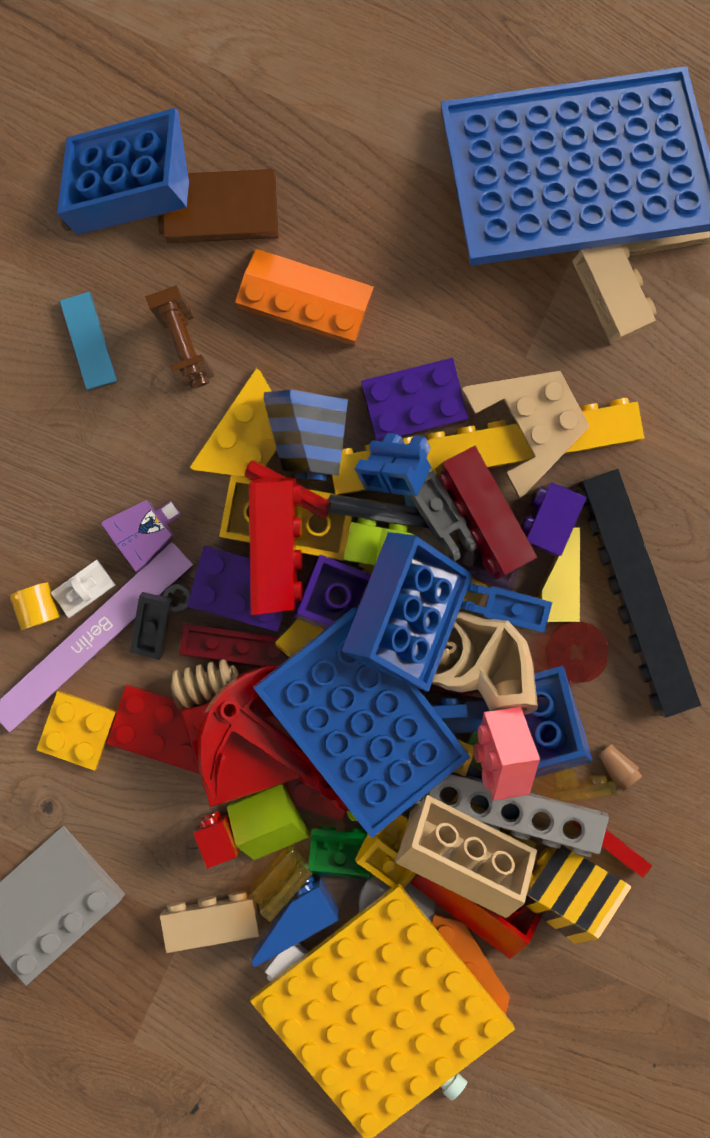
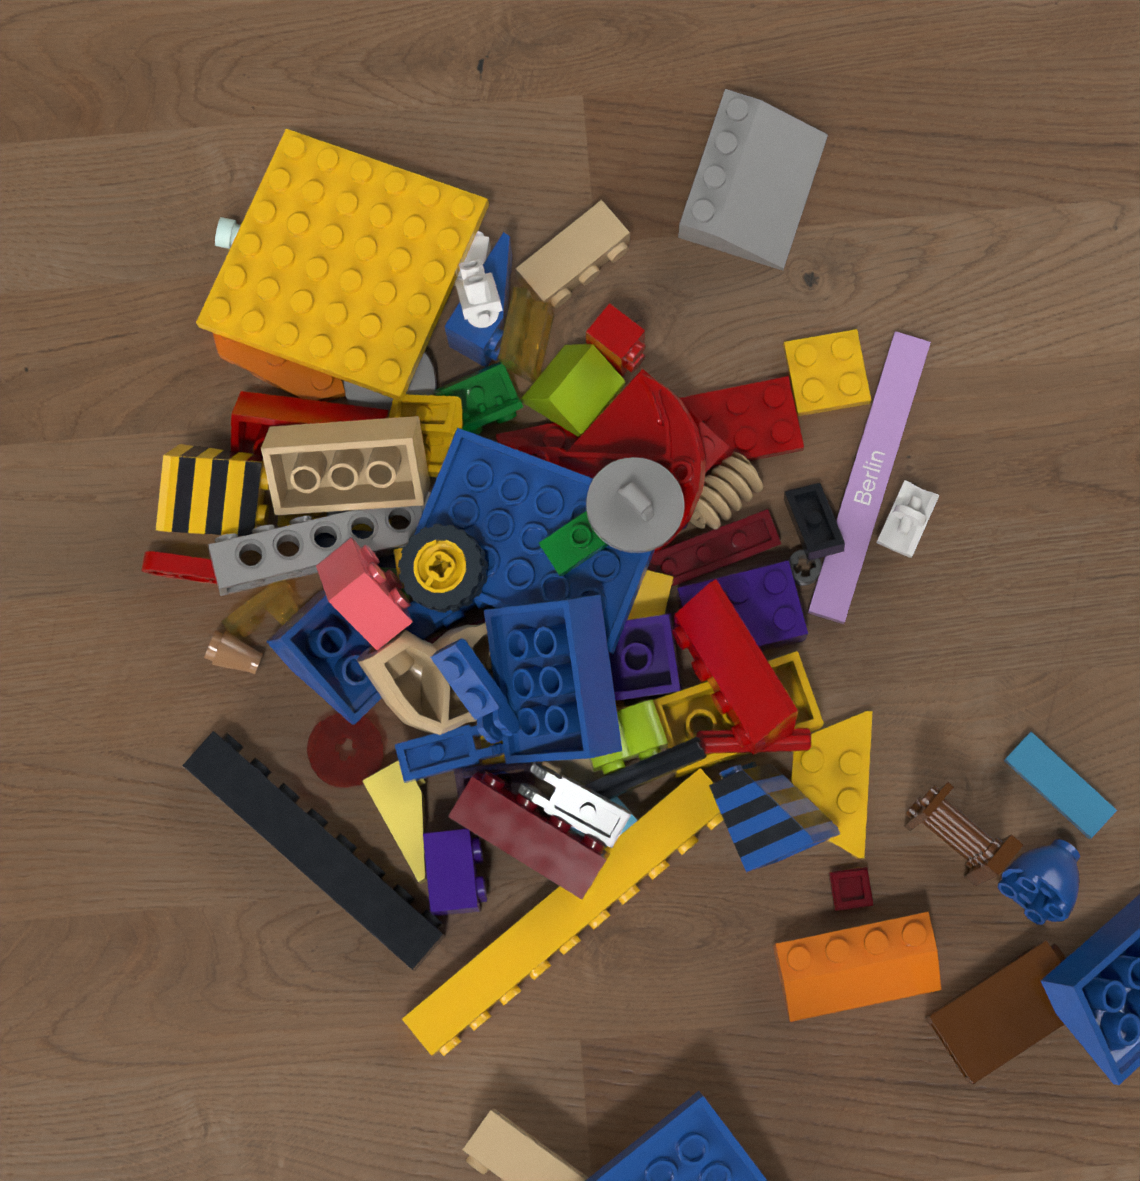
camera: 150 degrees right, 10 degrees down
yellow piece [9,582,60,631] -> none
medium lavender torso [101,500,181,571] -> none
blue hips [355,433,431,496] -> none
dark purple brick [361,358,468,442] -> none
tan wing [462,371,590,498] -> none
none -> black wheel [398,524,489,613]
none -> blue hinge [430,638,520,744]
none -> white hips [455,259,503,328]
none -> green plate [539,511,608,577]
none -> light grey shield [586,457,684,553]
none -> dark red tile [828,867,873,911]
none -> blue piece [997,839,1080,925]

